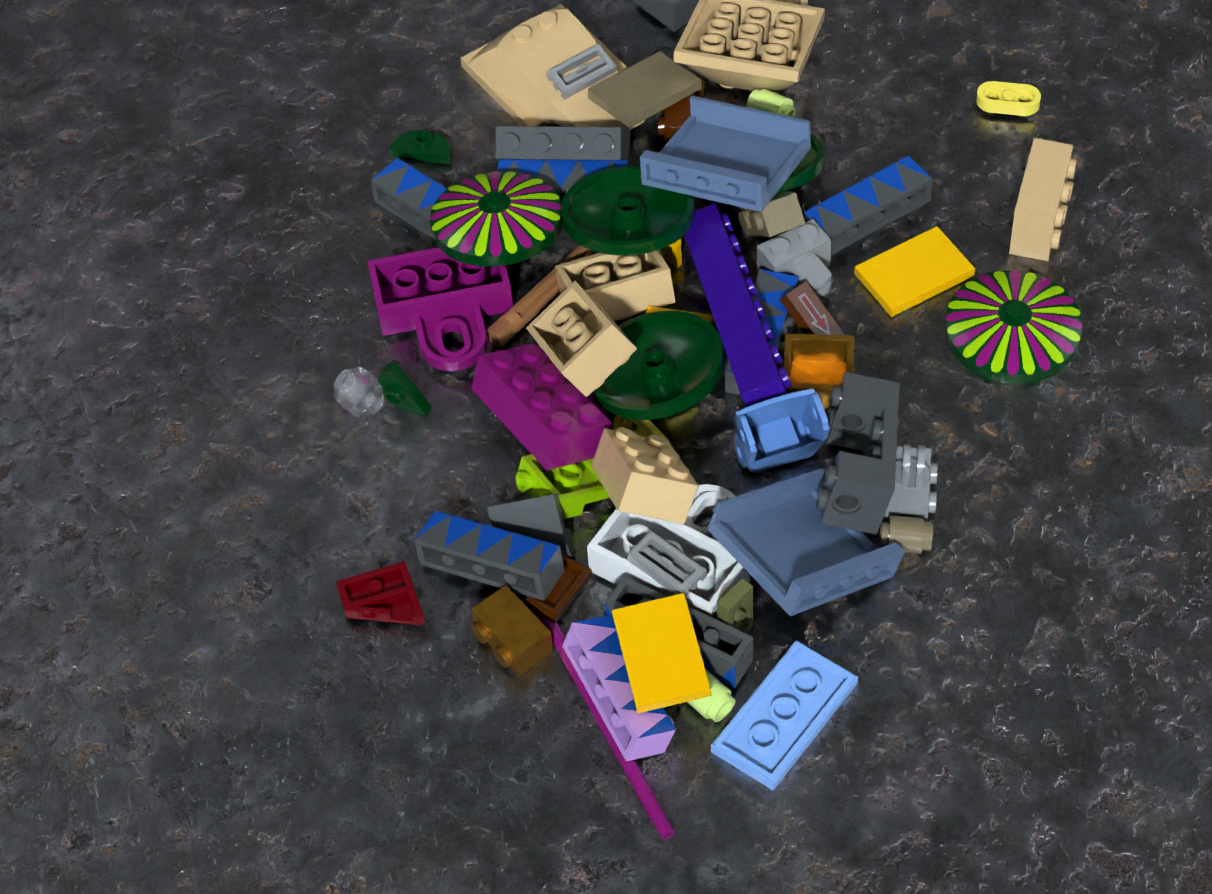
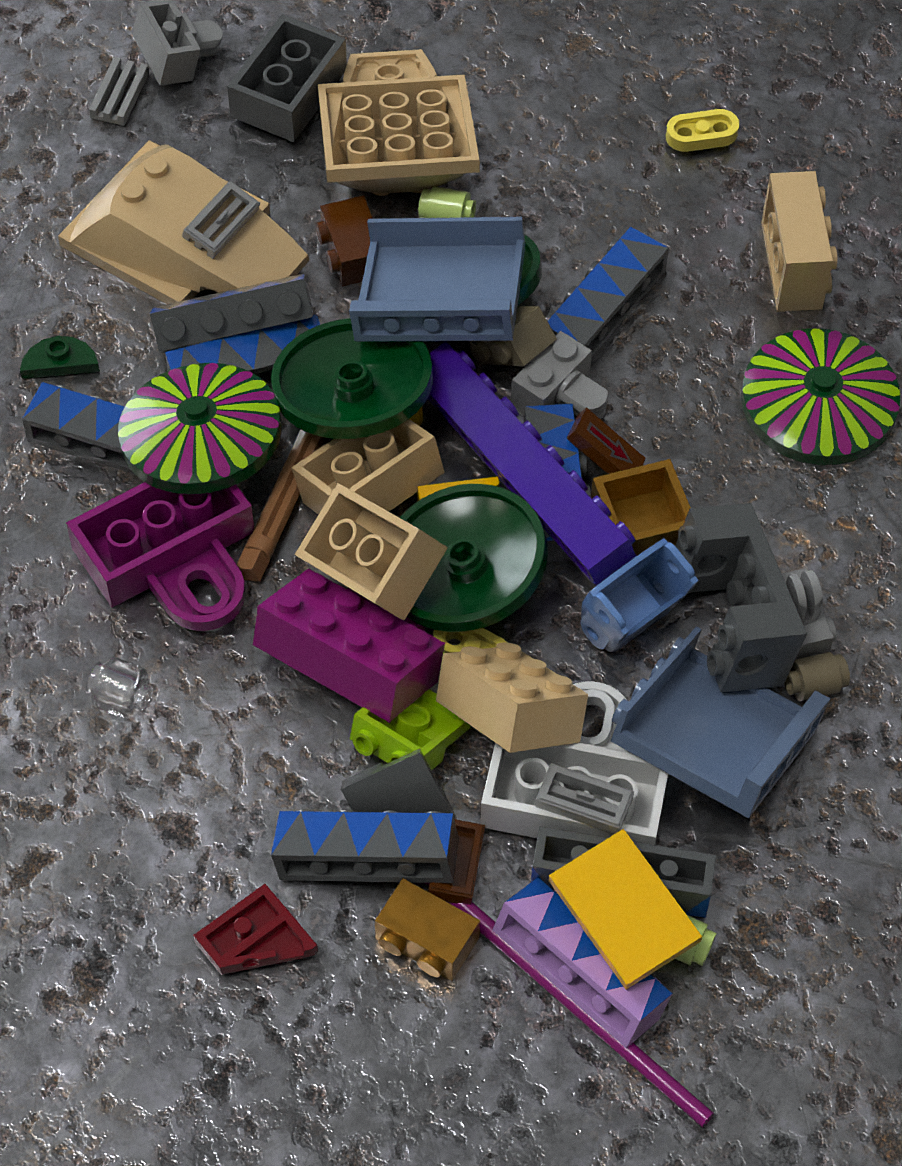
camera: 25 degrees left, 5 degrees up
dark green plate [378,361,432,416] -> none
dark tan tile [588,51,702,128] -> none
light blue tile [711,640,858,791] -> none
olive plate [717,578,753,633] -> none
yellow tile [854,226,975,317] -> none

